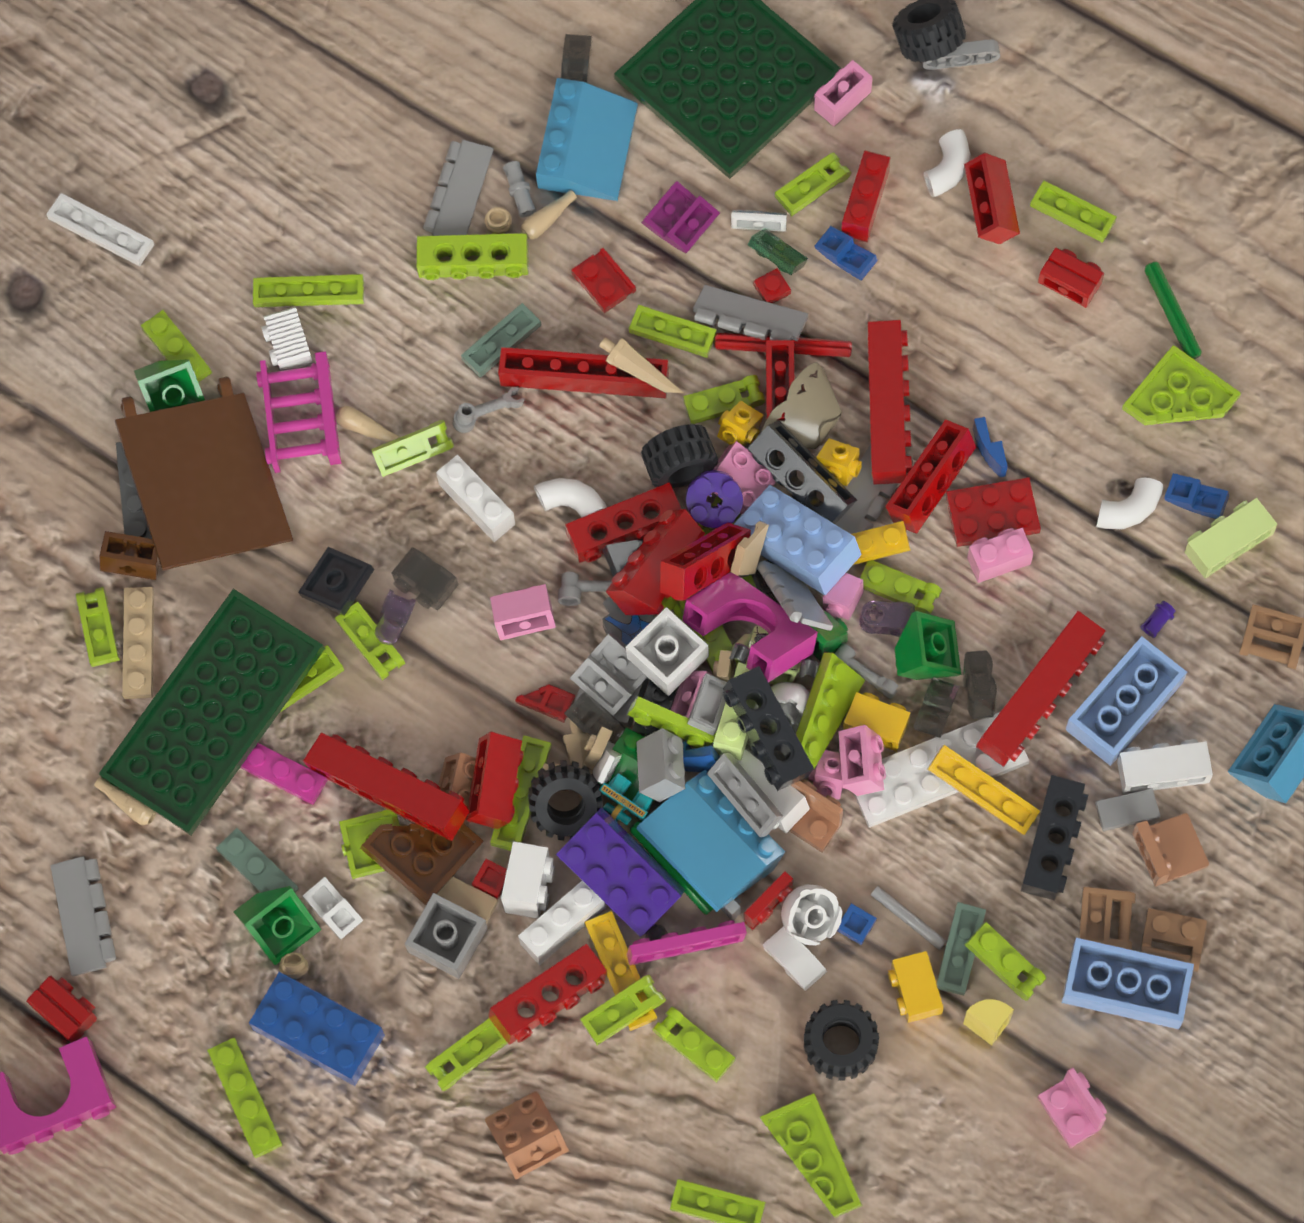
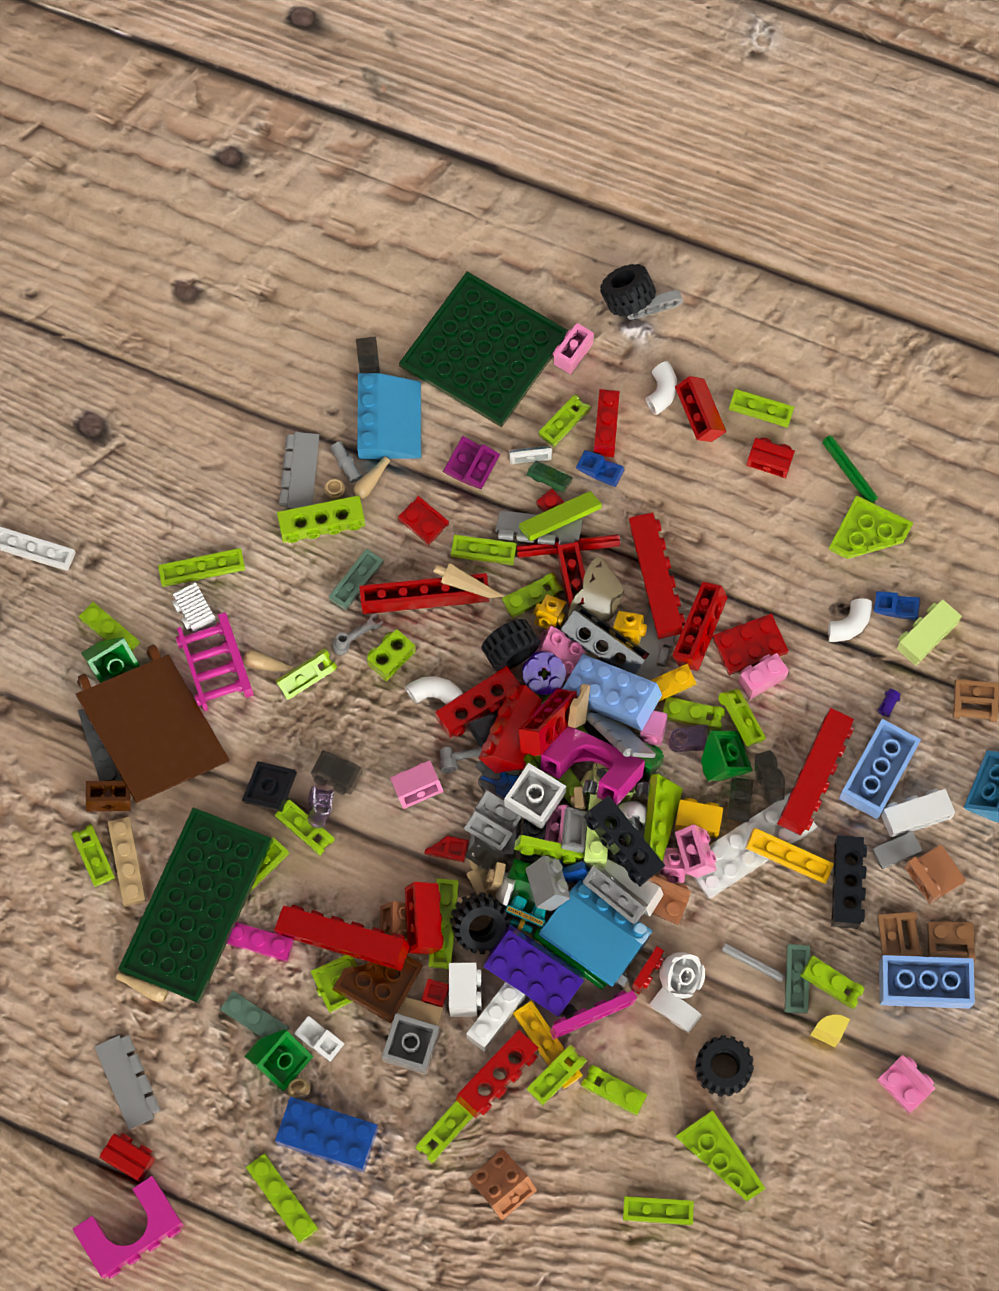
camera: 15 degrees left, 0 degrees up
white brick [436,455,515,542] -> none
light grey brick [834,643,898,699] -> none
blue plate [837,903,877,945] -> none
yellow brick [888,951,943,1023] -> none
blue slope [972,417,1008,478] -> none
none -> lime brick [367,629,416,682]
none -> lime tile [519,491,602,541]
none -> lime plate [718,689,766,747]

